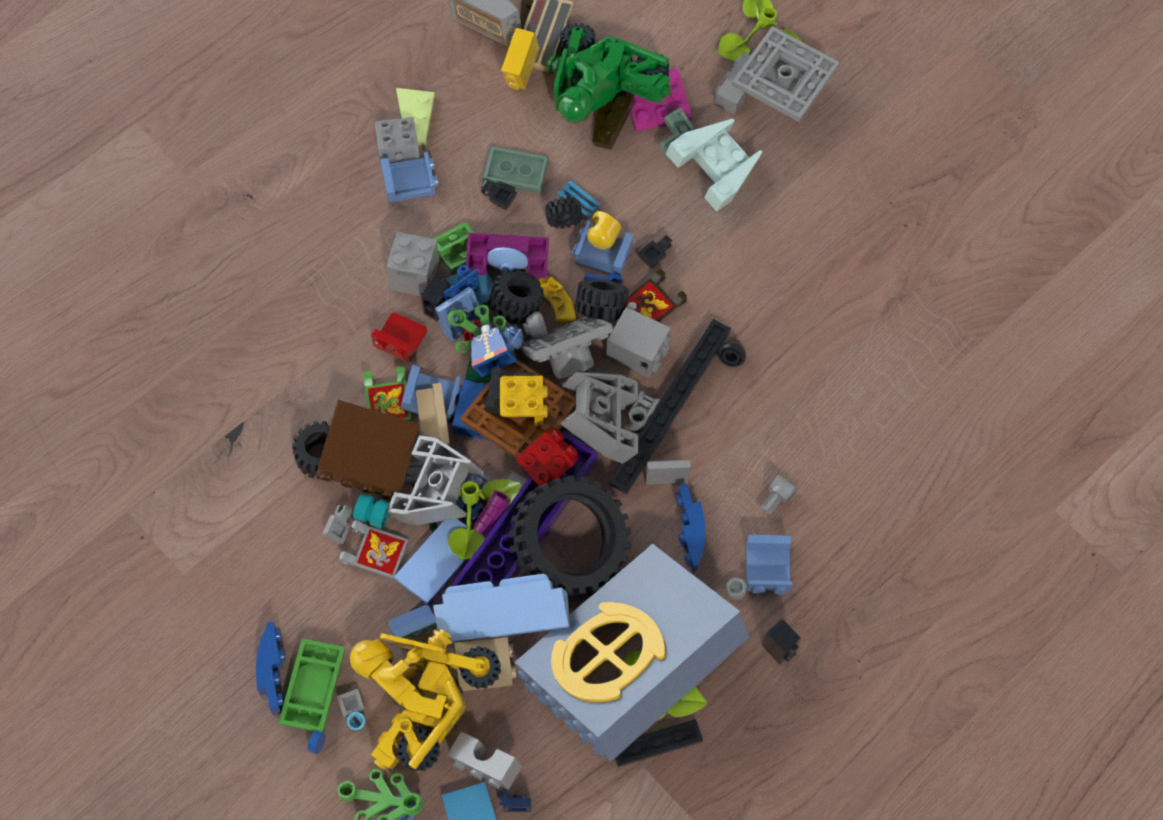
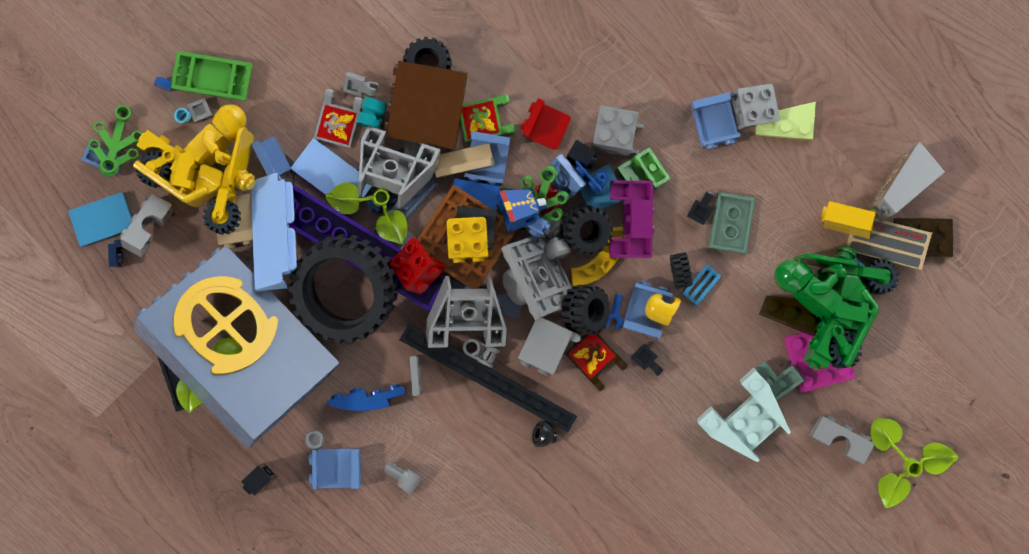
camera: 90 degrees right, 20 degrees up
blue slope [256,621,286,715] -> none
magenta axle [473,490,511,536] -> none
light blue dish [487,247,528,273] -> none
light grey piece [732,26,839,122] -> none

